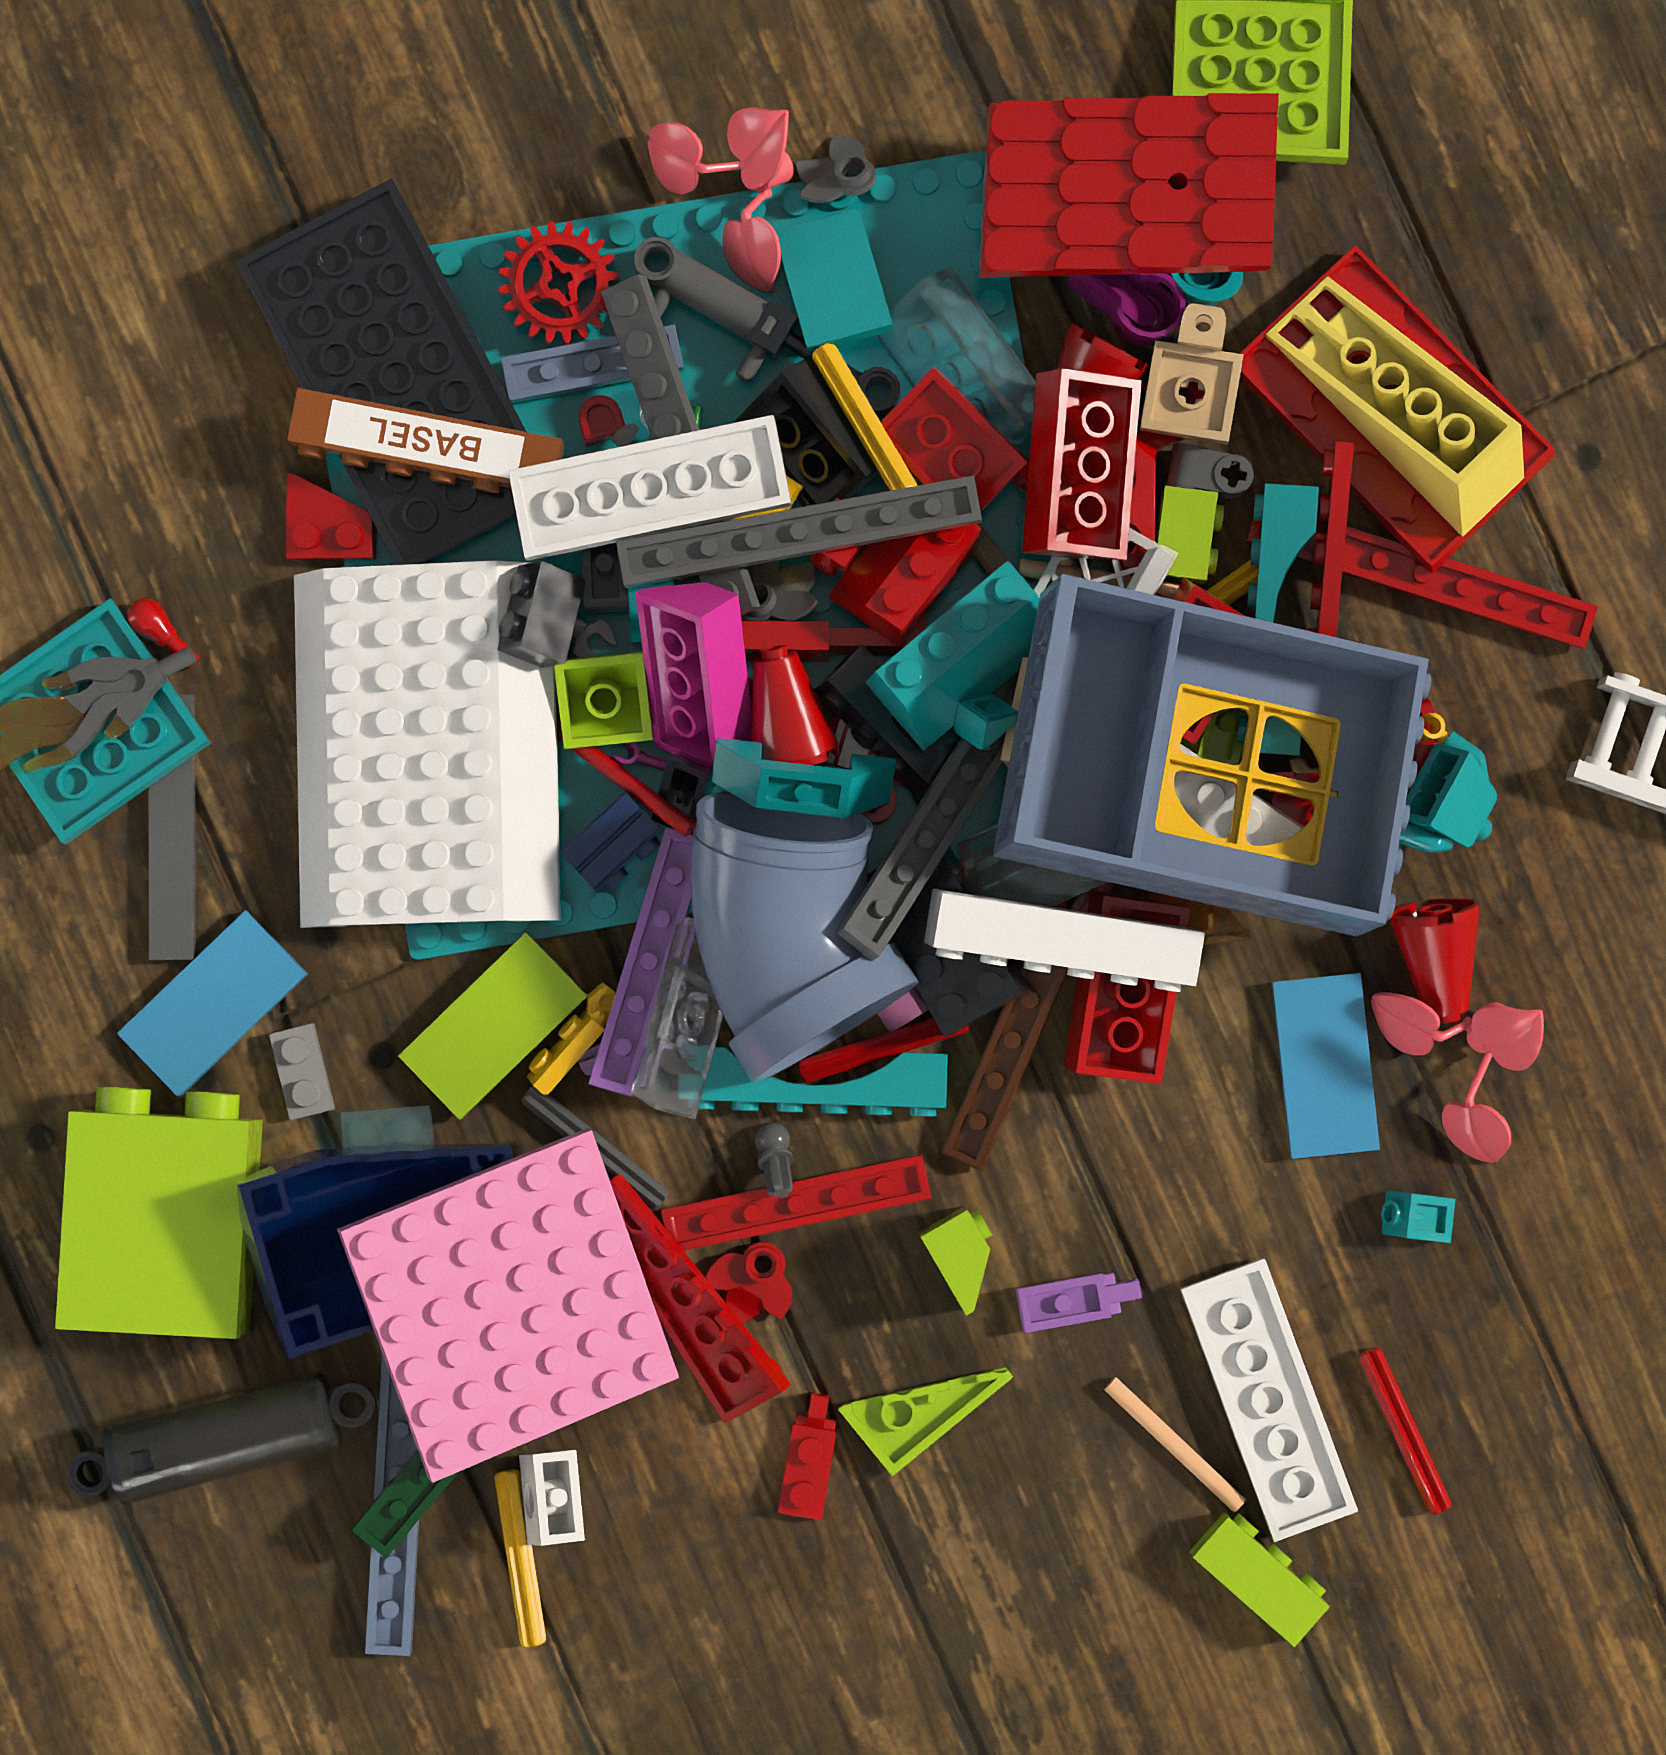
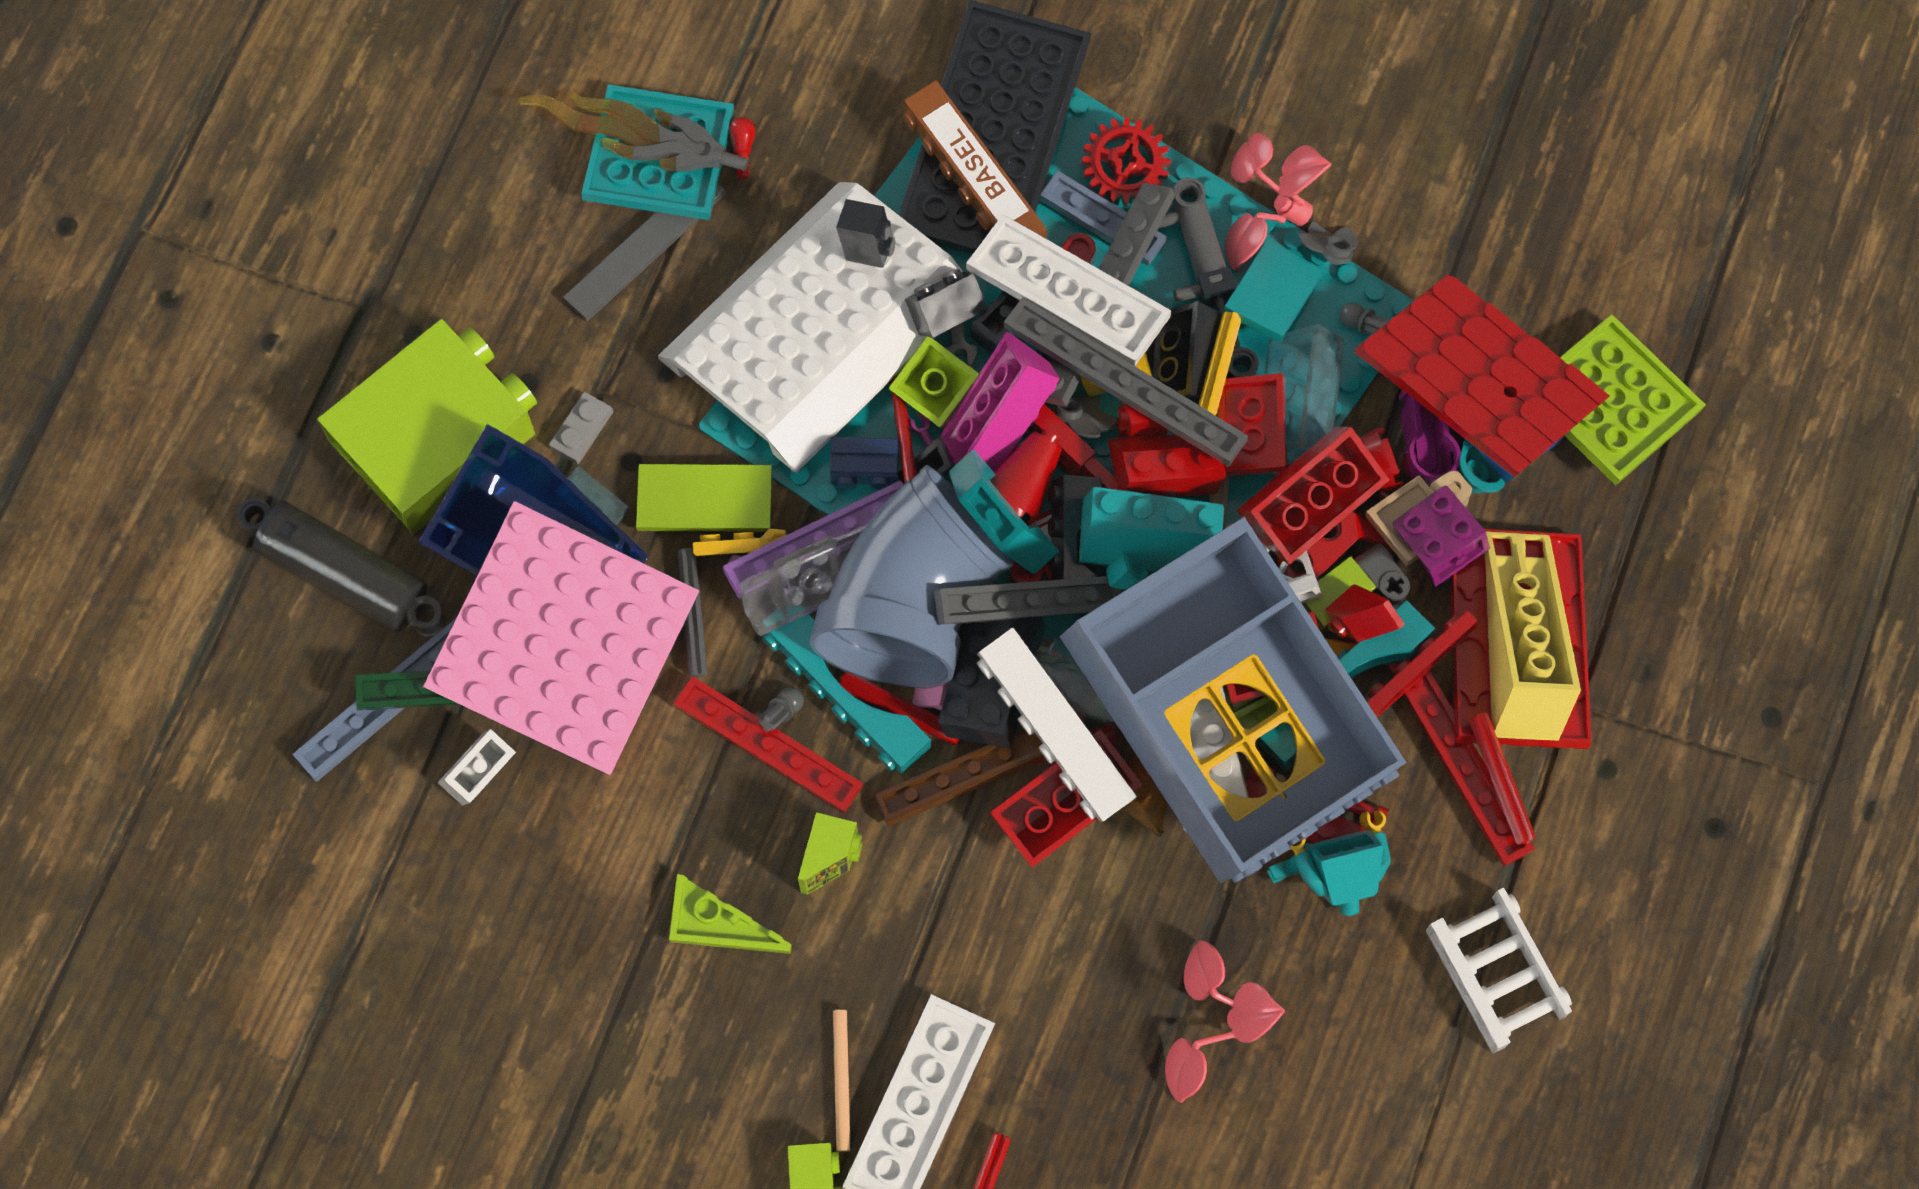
camera: 40 degrees right, 15 degrees down
dark azure tile [117,910,308,1097] -> none
red wing [286,474,377,560] -> none
yellow axle [494,1469,546,1647] -> none
red wing [610,1174,791,1424] -> none
red plate [706,1242,792,1323] -> none
red hinge [778,1392,837,1520] -> none
medium lavender hinge [1015,1272,1142,1333] -> none
dark azure tile [1271,973,1380,1159] -> none
teal bracket [1381,1190,1456,1243] -> none
red cone [1390,897,1480,1024] -> none
none -> black brick [836,199,895,268]
none -> red slope [1325,584,1405,642]
none -> dark grey axle [1339,302,1390,335]
none -> magenta bracket [1392,485,1490,587]
none -> red axle [1469,713,1535,844]

